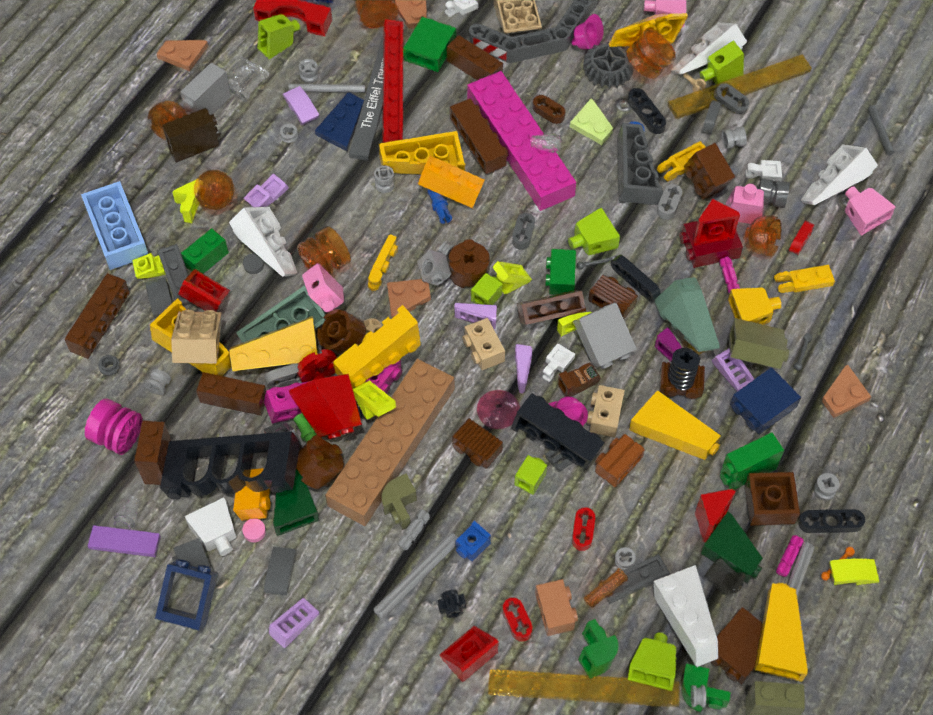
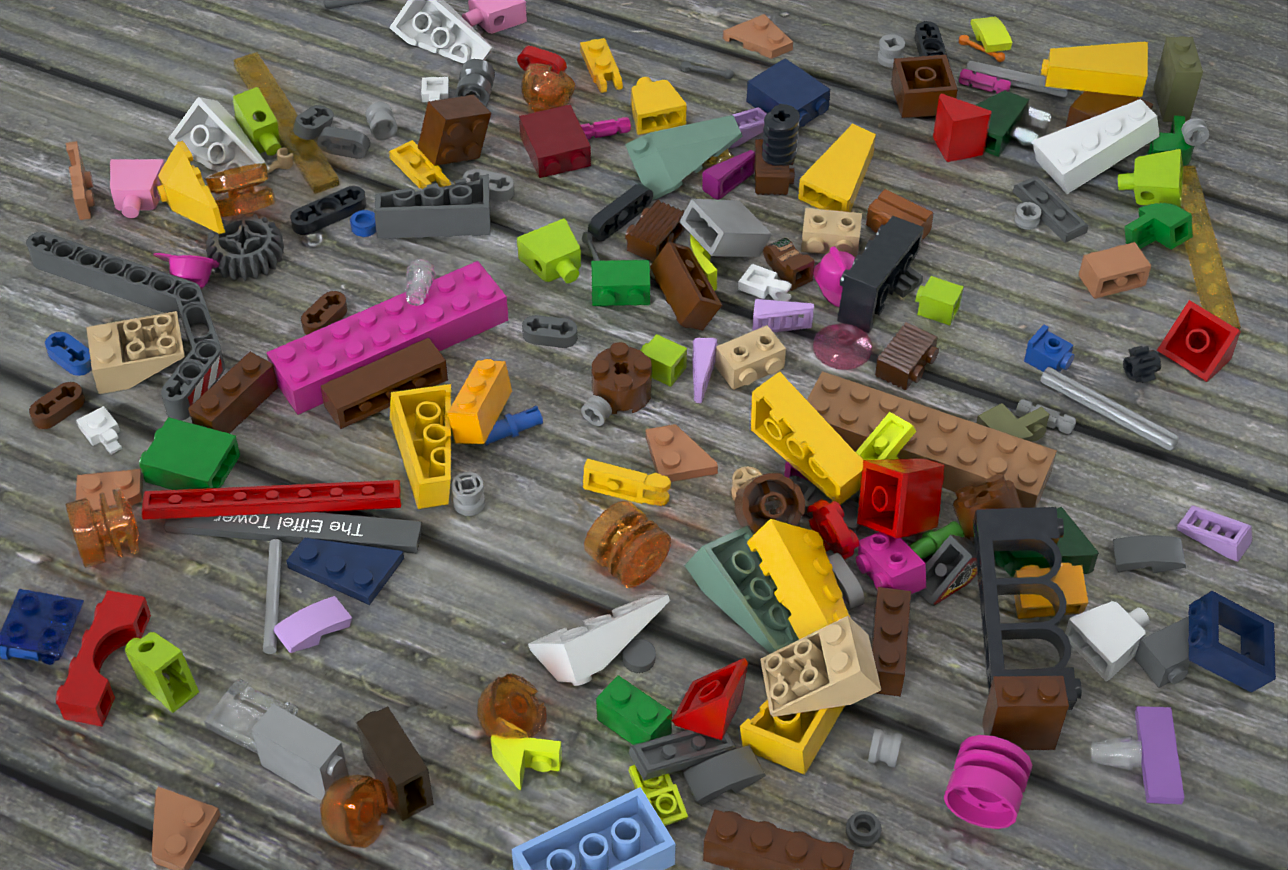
camera: 95 degrees left, 10 degrees down
bright pink tile [242,519,266,542] -> none
lavender slope [244,174,289,207] -> none
light grey bush [280,124,298,143] -> none
light grey wheel [299,59,319,83] -> none
bright pink torso [302,263,344,313] -> none
light grey brick [417,250,451,286] -> none
neon yellow slope [493,261,532,294] -> none
red beam [502,597,533,642] -> none
yellowish green wing [570,99,613,145] -> none
red beam [572,507,595,551] -> none
clear orange pin [584,568,628,608] -> none
red slope [693,199,740,246] -> none
green brick [720,432,784,490] -> none
bright pink torso [726,184,764,226] -> none
olive brick [729,318,789,369] -> none

